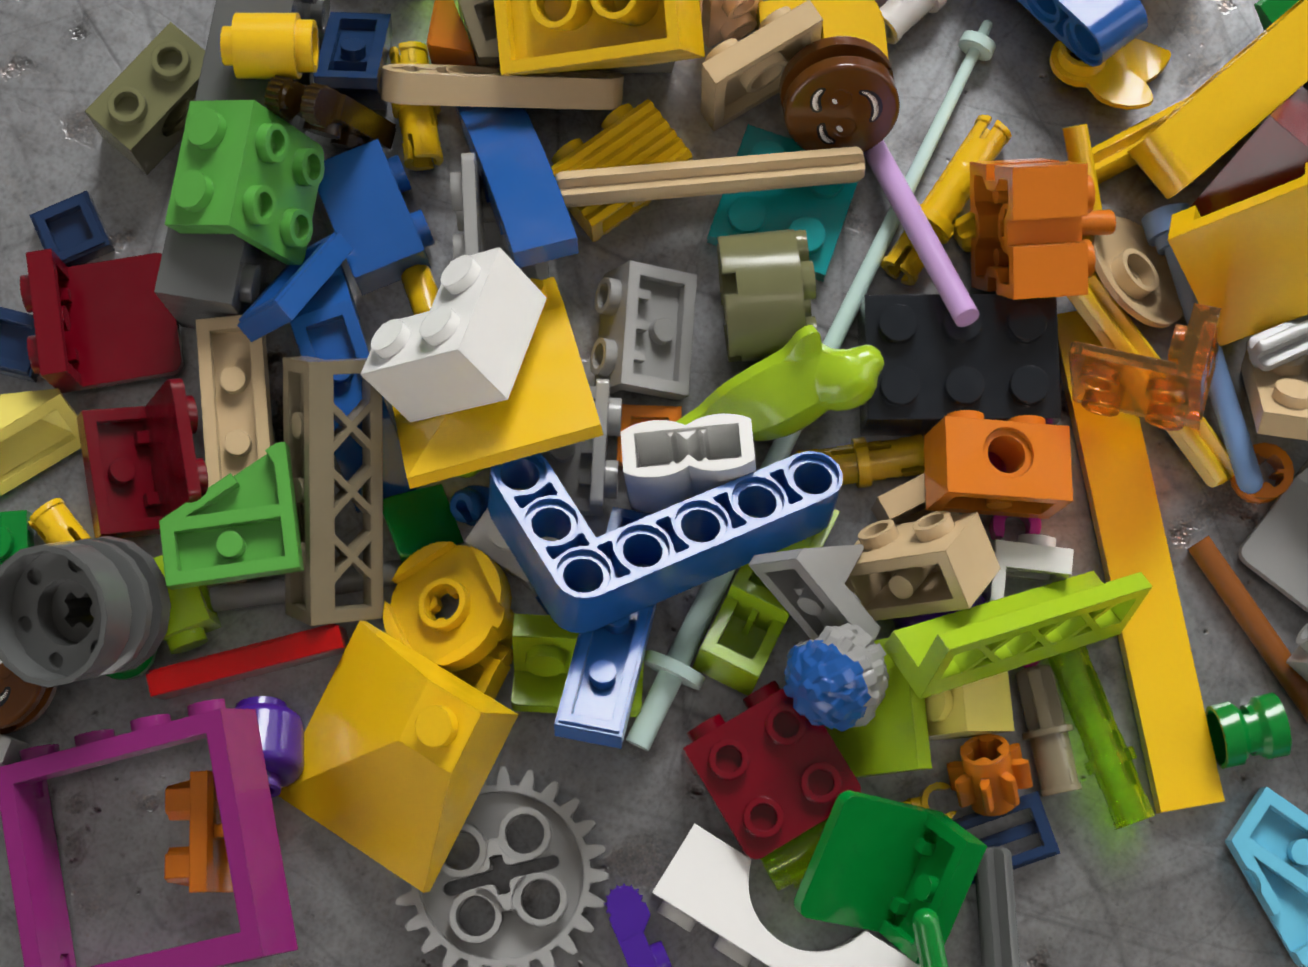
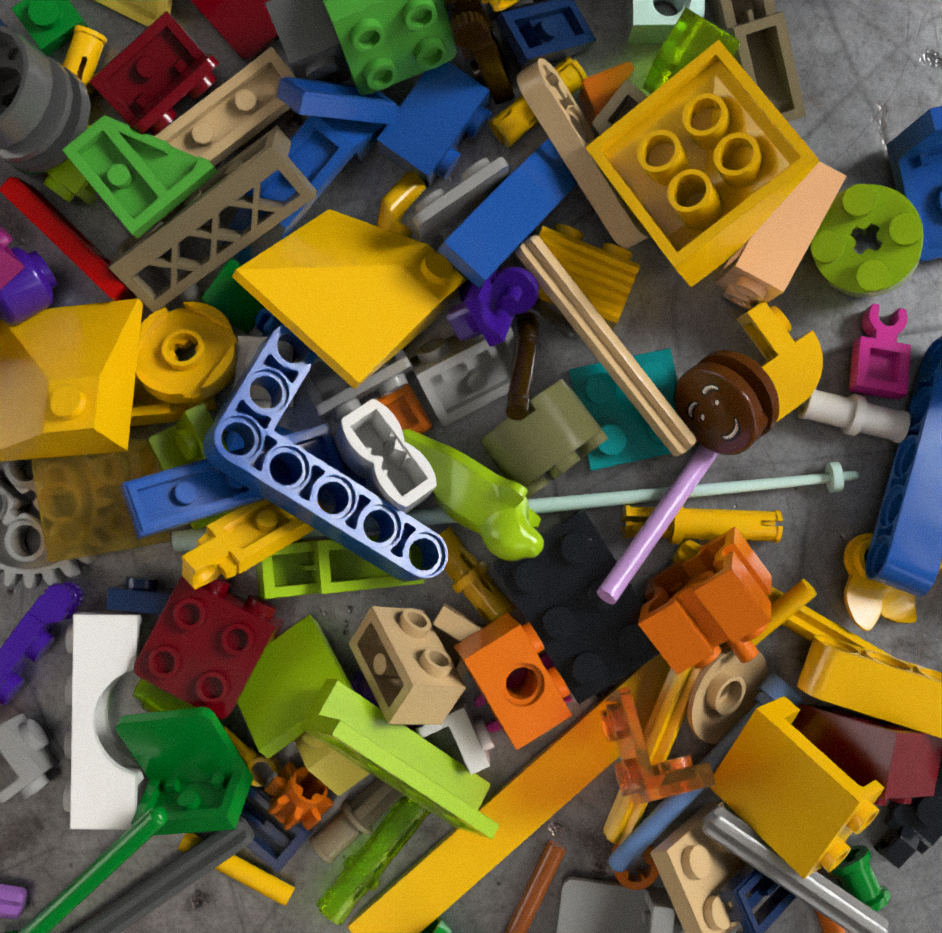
camera: 60 degrees right, 10 degrees up
white brick [360,247,547,423] -> none
tan plate [701,0,823,132] -> none
light grey slope [749,544,881,640] -> none
blue piece [783,623,890,732] -> none
none -> clear yellow bracket [31,439,170,562]
none -> dark blue bracket [106,576,174,617]
none -> yellow piece [178,833,295,907]
none -> yellow hinge [181,499,327,590]
none -> dark purple hips [446,264,539,347]
none -> dark brown piece [505,297,576,421]

